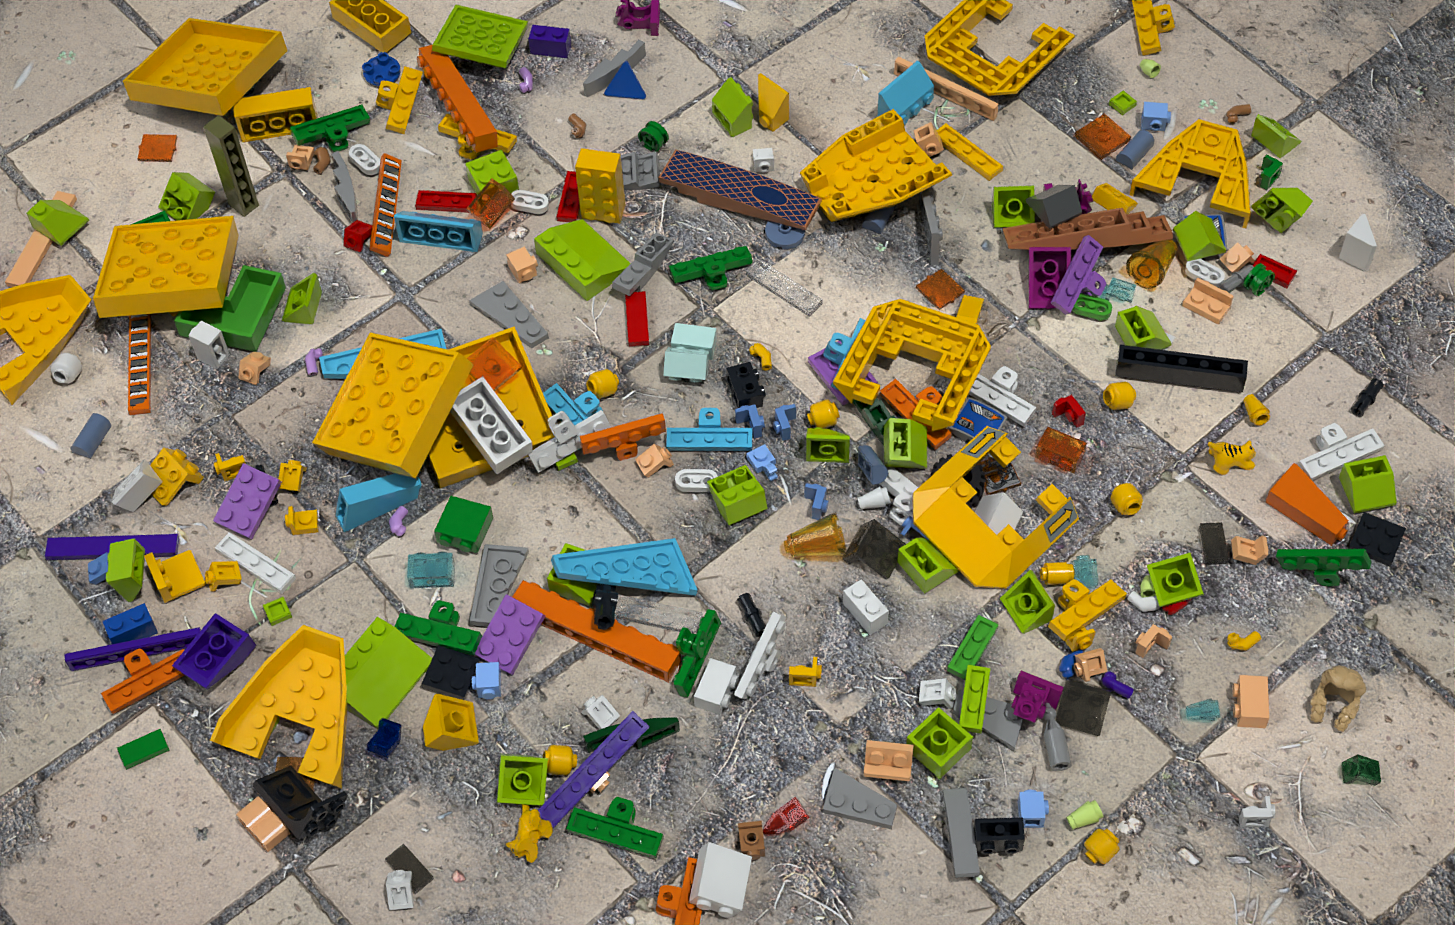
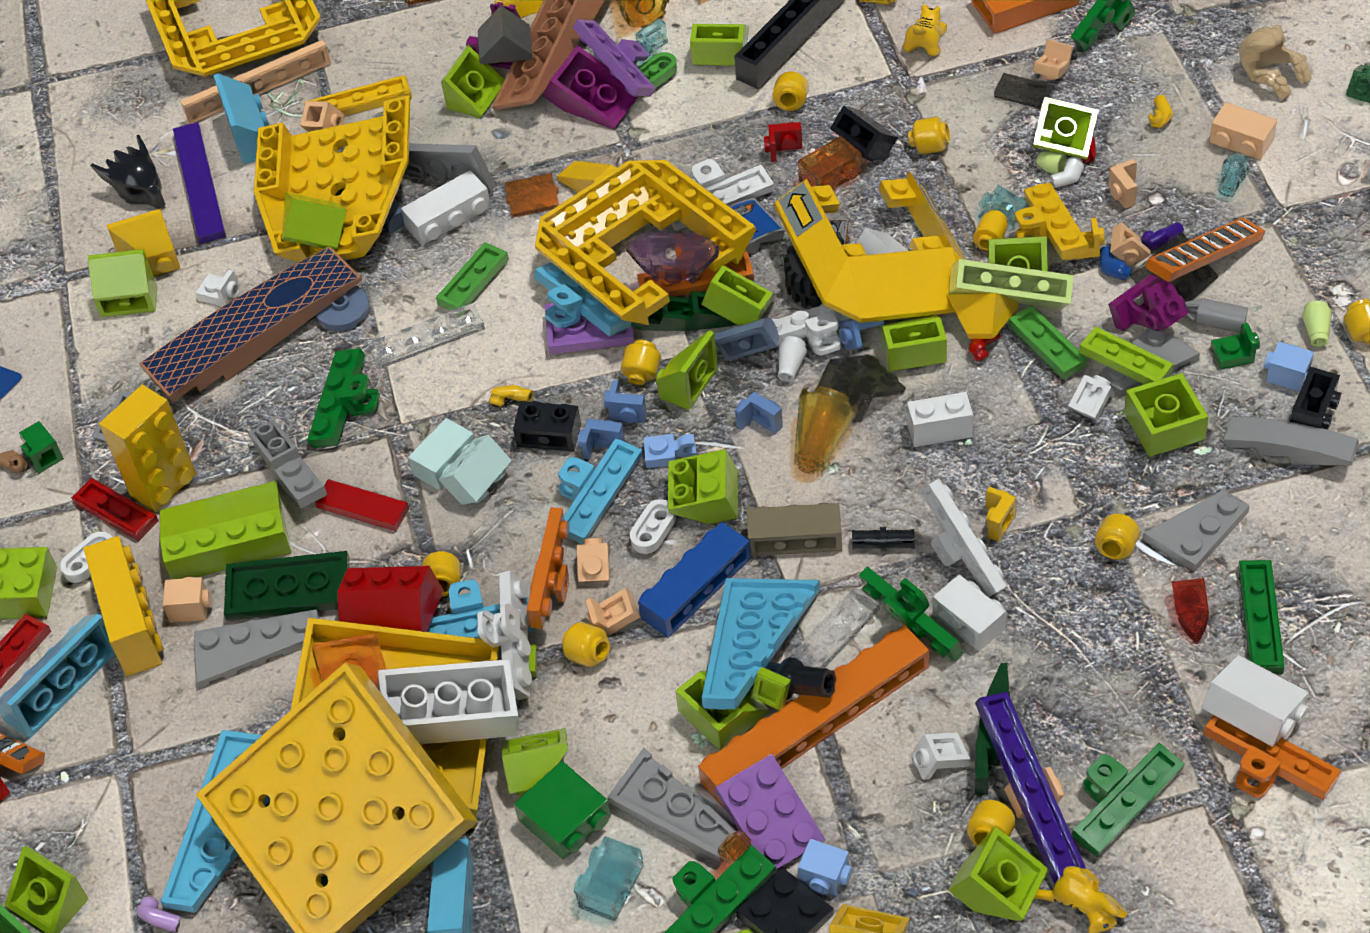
camera: 60 degrees left, 5 degrees down
lavender arm [389,506,408,536] -> none
clear orange brick [467,178,515,229] -> none
green wheel [638,121,669,152] -> none
medium nougat brick [738,821,765,860] -> none
light nougat bracket [864,740,914,781] -> none
none -> green brick [19,421,64,474]
none -> yellow brick [83,535,164,677]
none -> black piece [90,135,166,209]
none -> dark purple tile [173,122,226,244]
none -> dark green plate [224,551,350,621]
none -> lime slope [282,192,347,251]
none -> red slope [337,566,444,632]
none -> white brick [401,170,491,246]
none -> bright green plate [436,242,509,315]
none -> lime slope [502,728,568,796]
none -> yellow head [562,622,610,667]
none -> light nougat bracket [585,588,640,636]
none -> piece [626,231,719,284]
none -> blue brick [638,522,751,638]
none -> clear orange tile [718,830,752,863]
none -> dark tan brick [747,503,842,557]
none -> lime tile [751,667,791,710]
none -> black brick [830,105,898,161]
none -> yellow slope [946,293,1019,339]
none -> yellowish green brick [949,259,1074,310]
none -> red arm [968,332,1001,362]
none -> yellow head [1095,513,1140,560]
none -> orange tile [1145,217,1266,282]
none -> green bracket [1210,323,1260,369]
none -> green tile [1238,560,1285,674]

